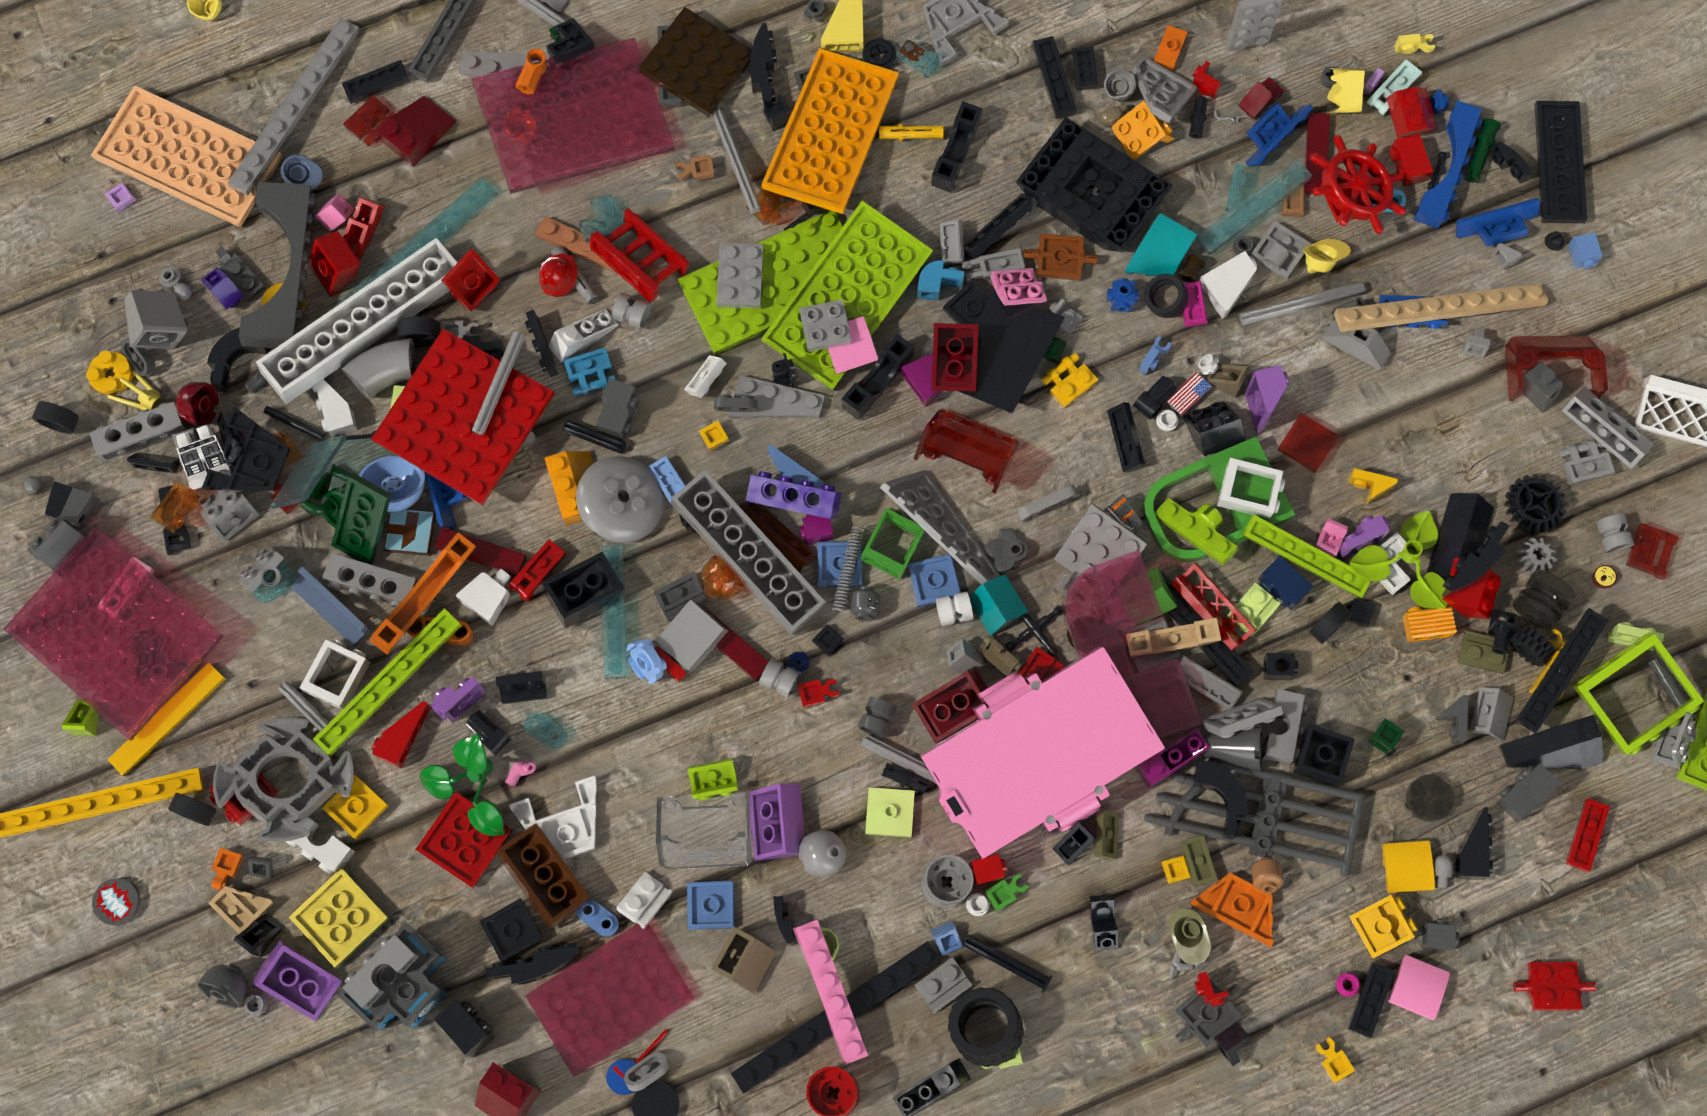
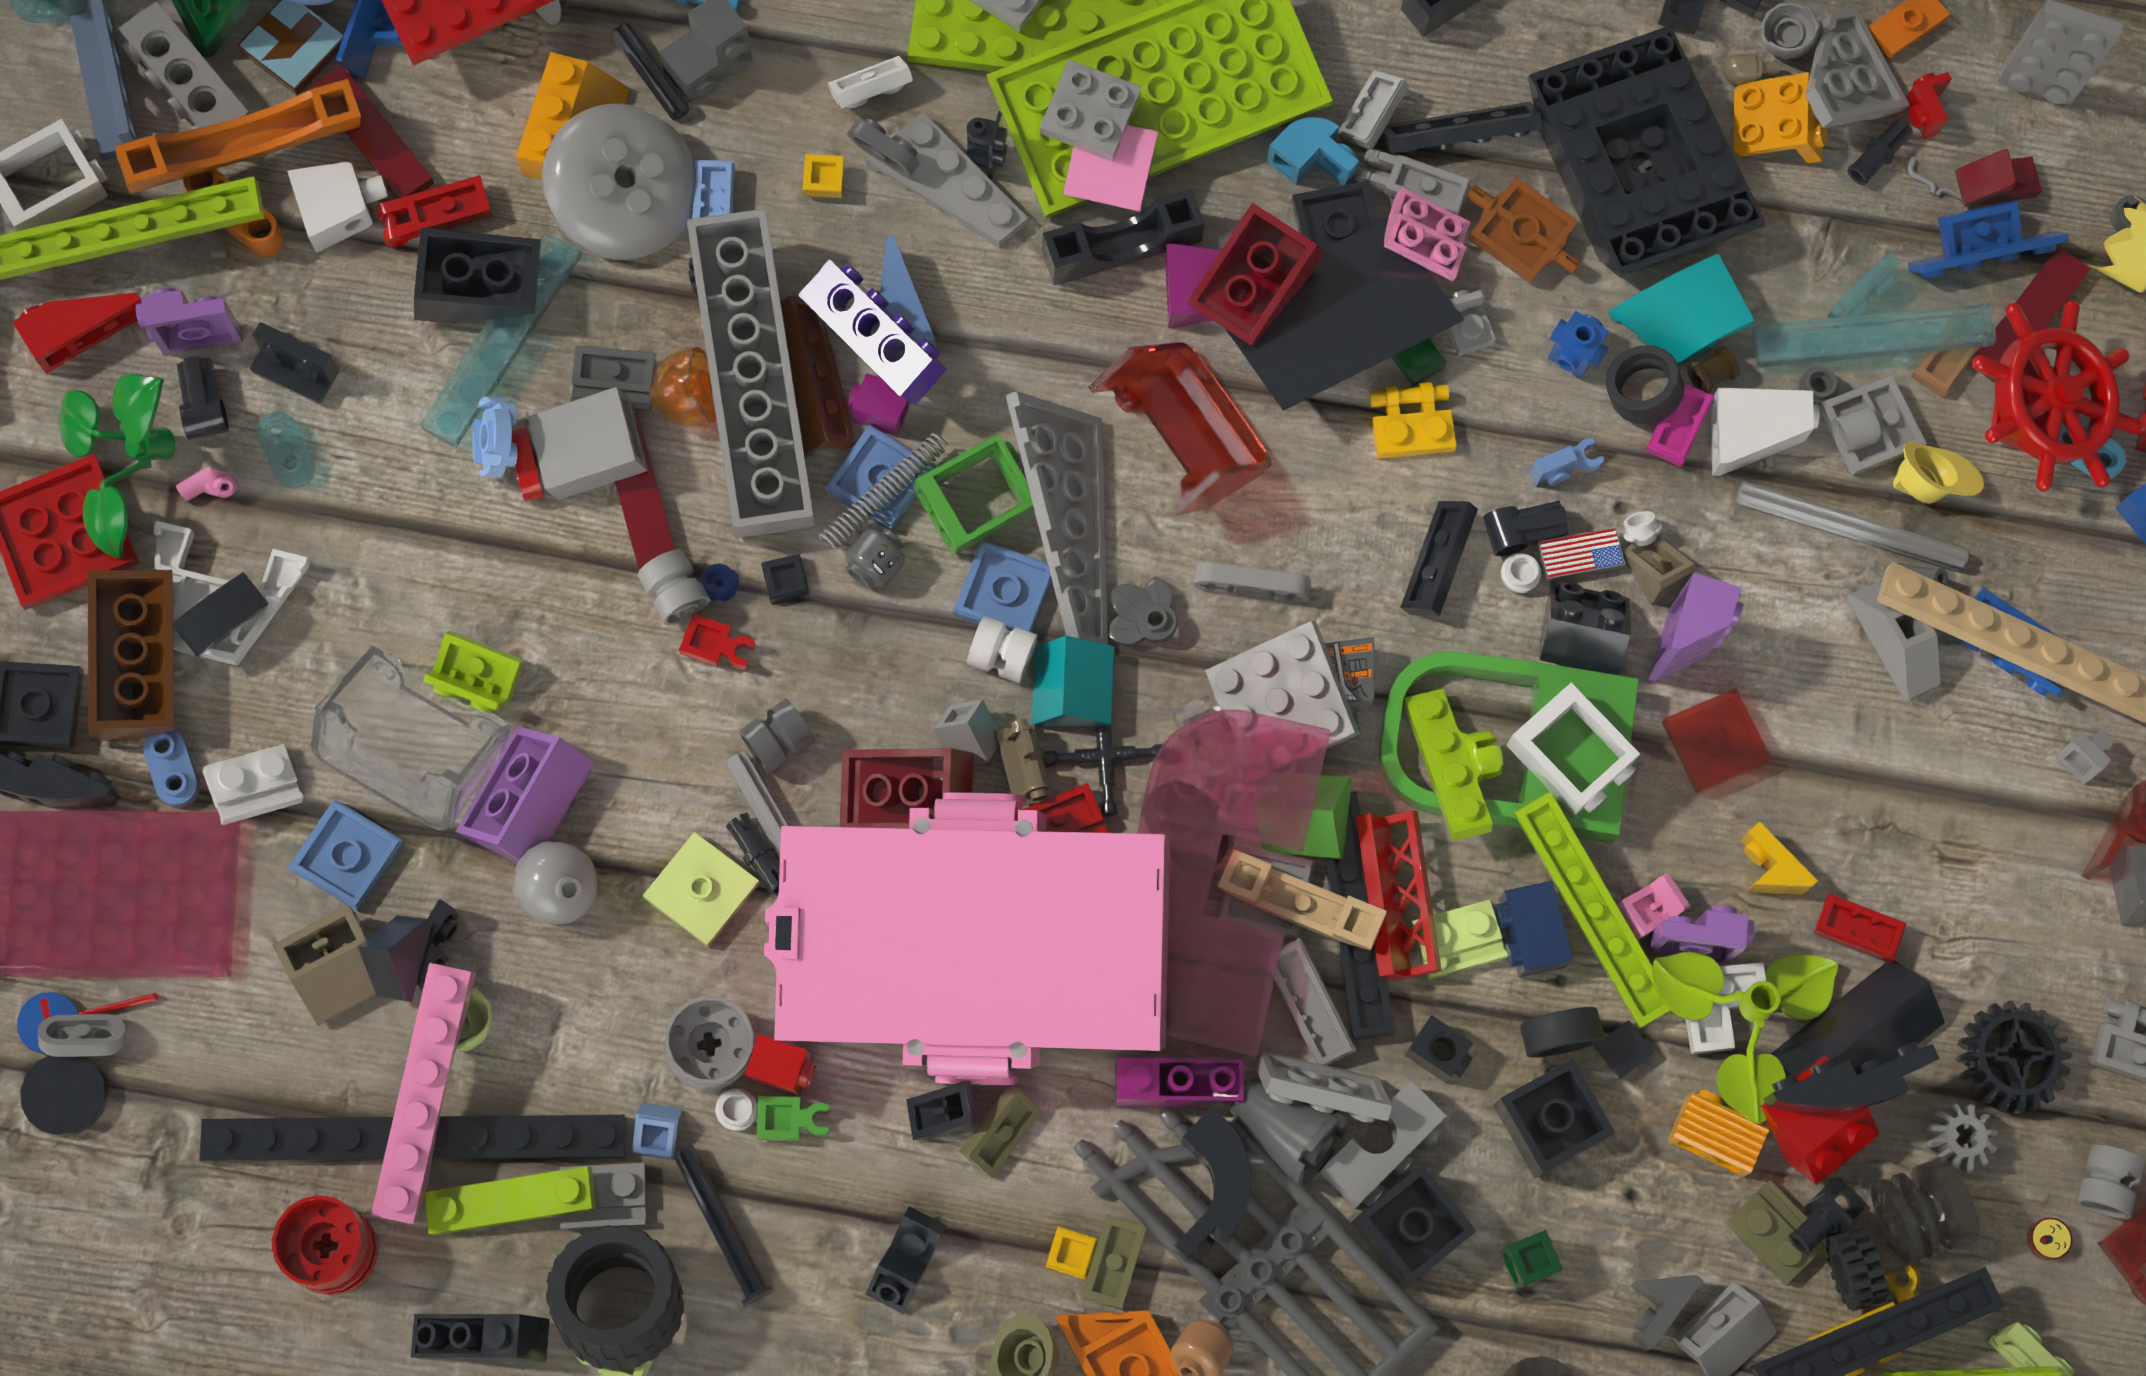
camera: 25 degrees right, 0 degrees up
none -> black slope [172,572,269,657]
none -> black slope [358,915,432,1003]
none -> lime plate [425,1166,596,1235]
none -> black brick [1493,1059,1615,1179]
none -> red plate [1813,893,1907,963]

